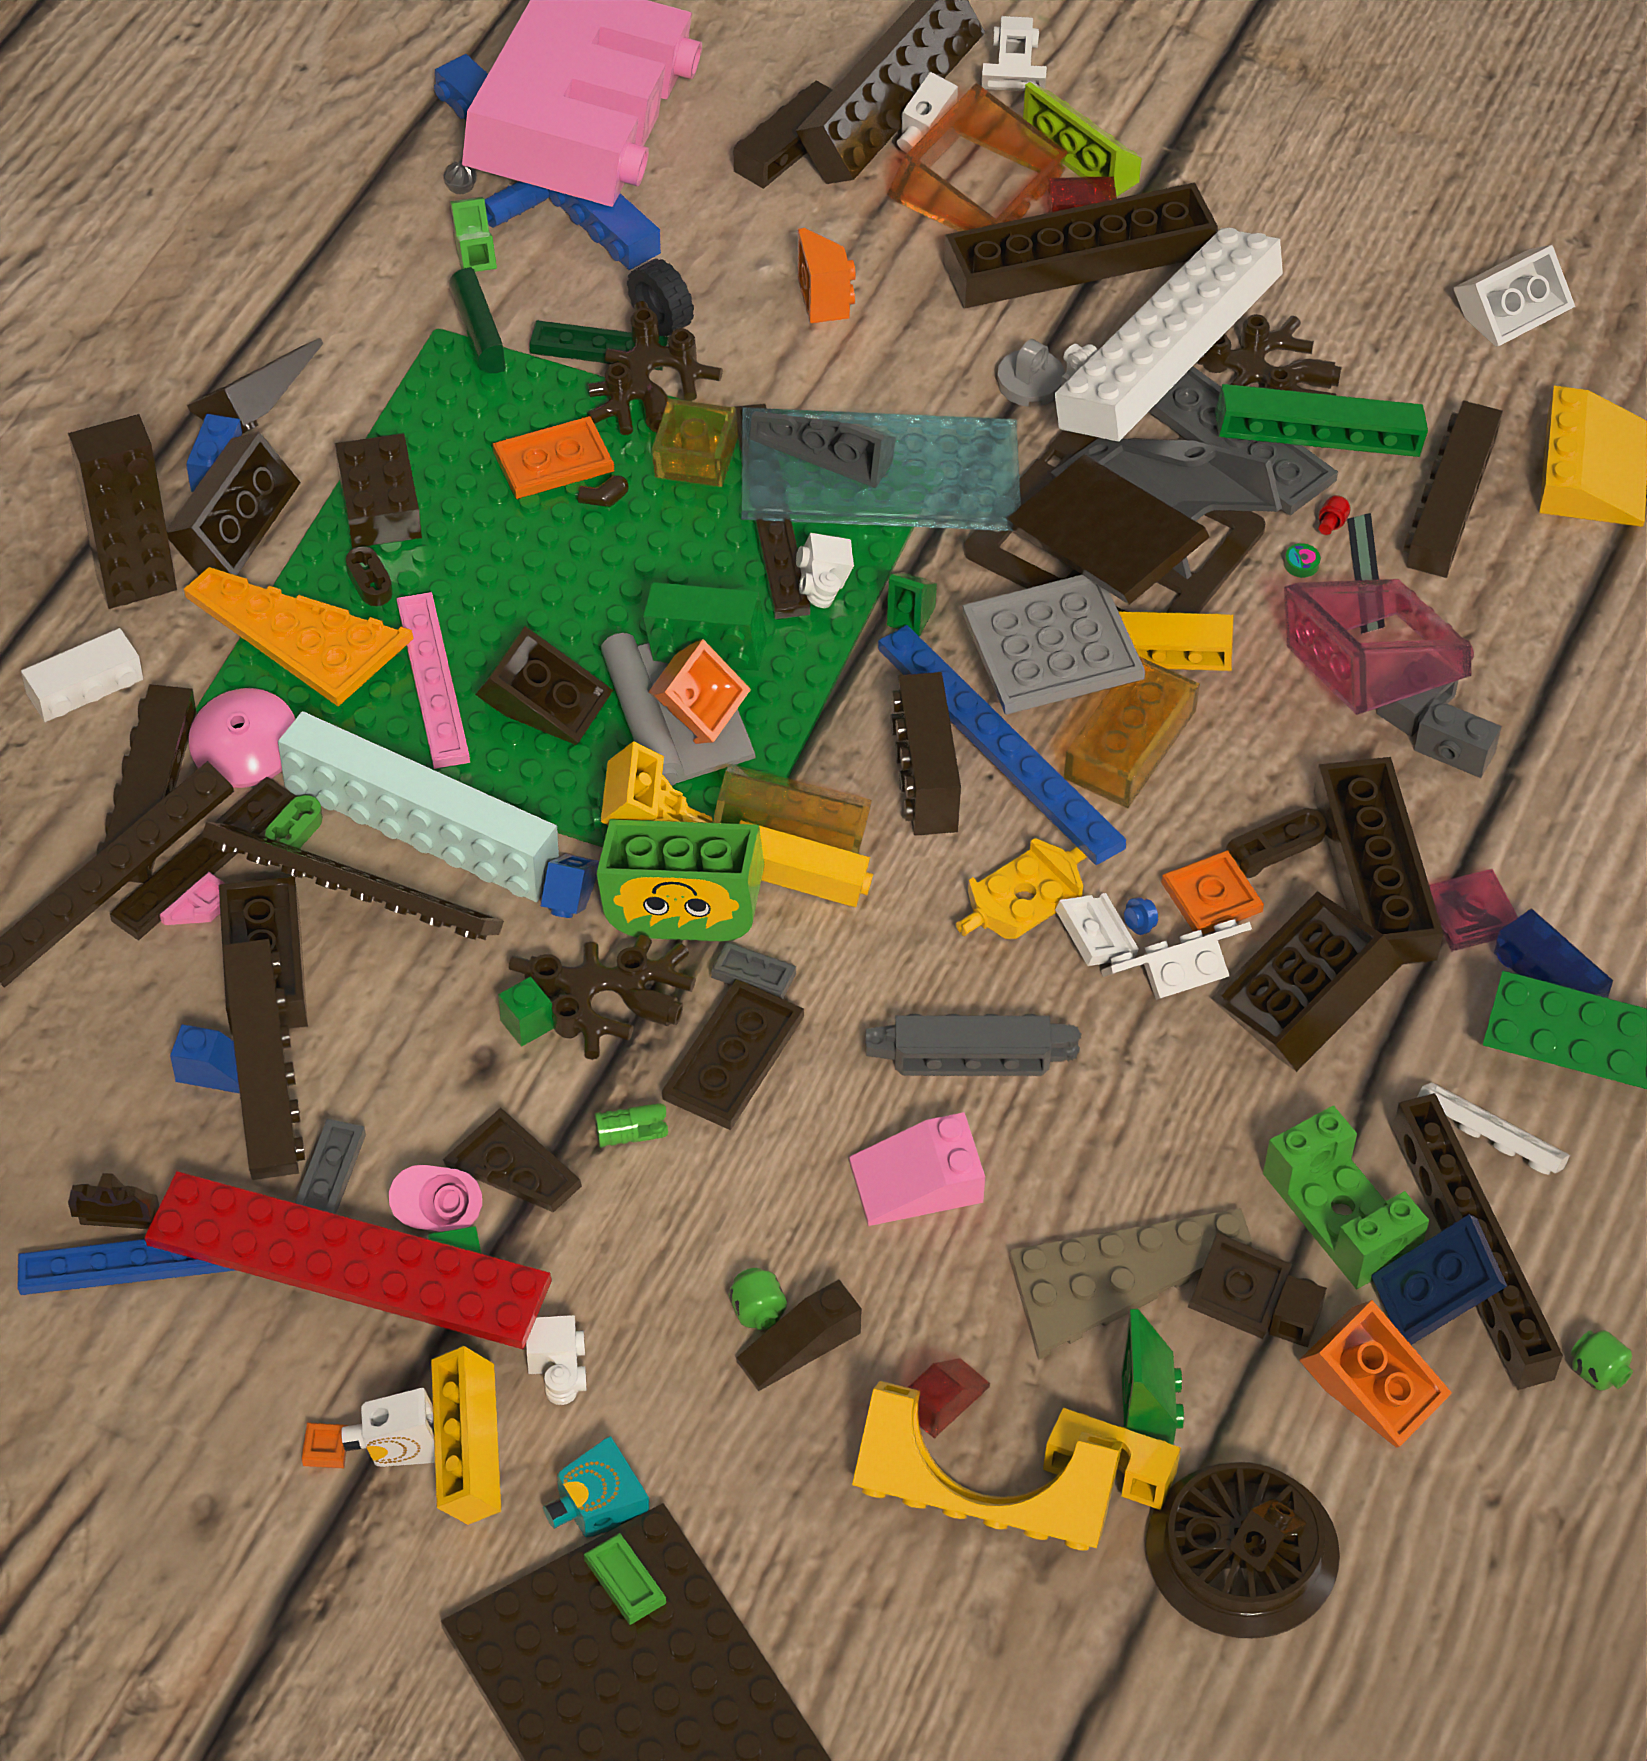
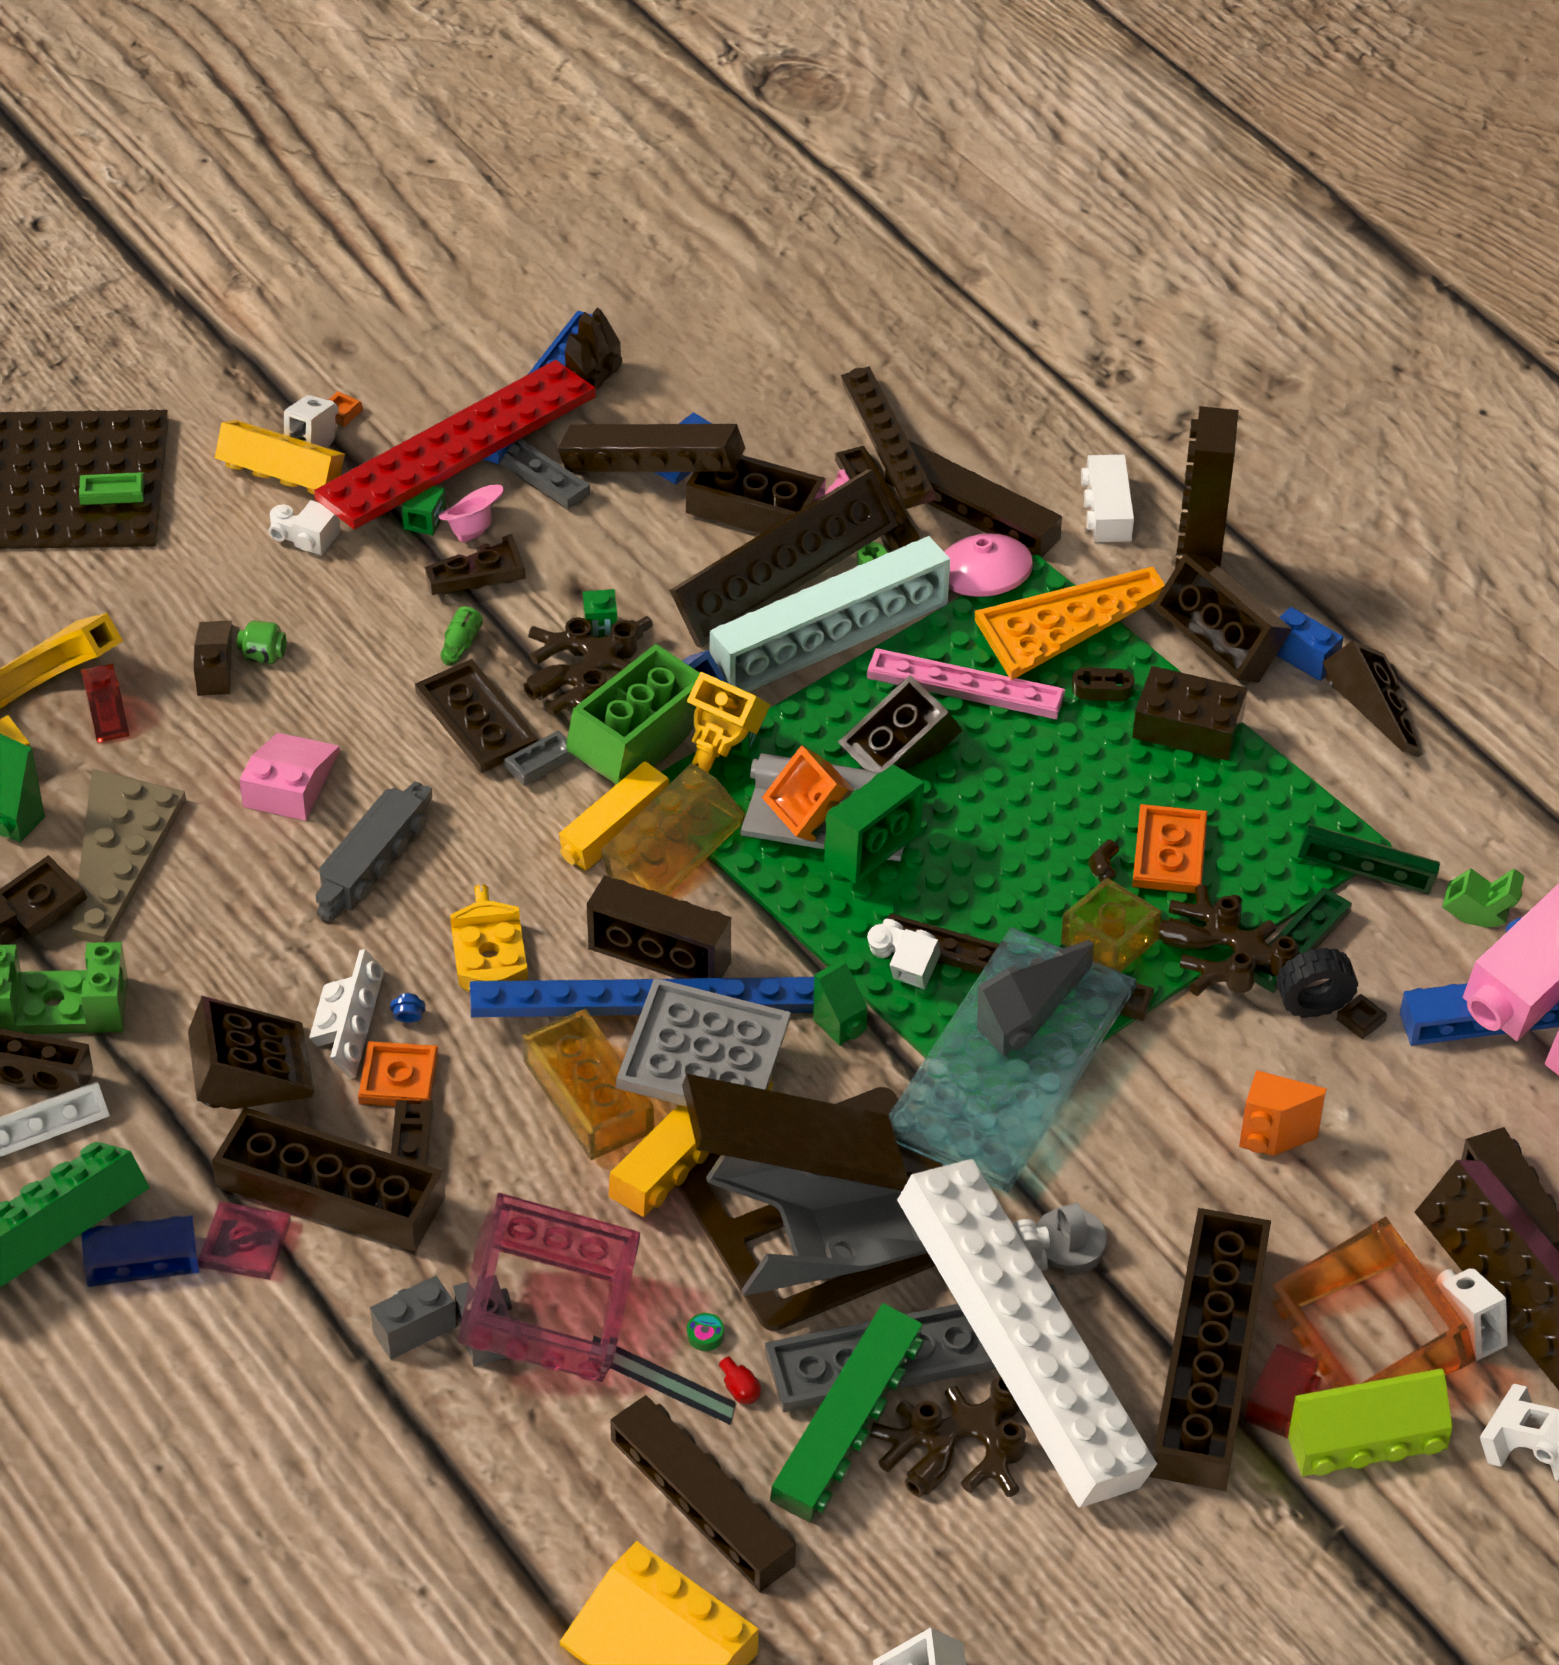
camera: 120 degrees right, 5 degrees down
teal torso [543,1436,649,1538] -> none
white plate [1055,893,1139,966] -> none

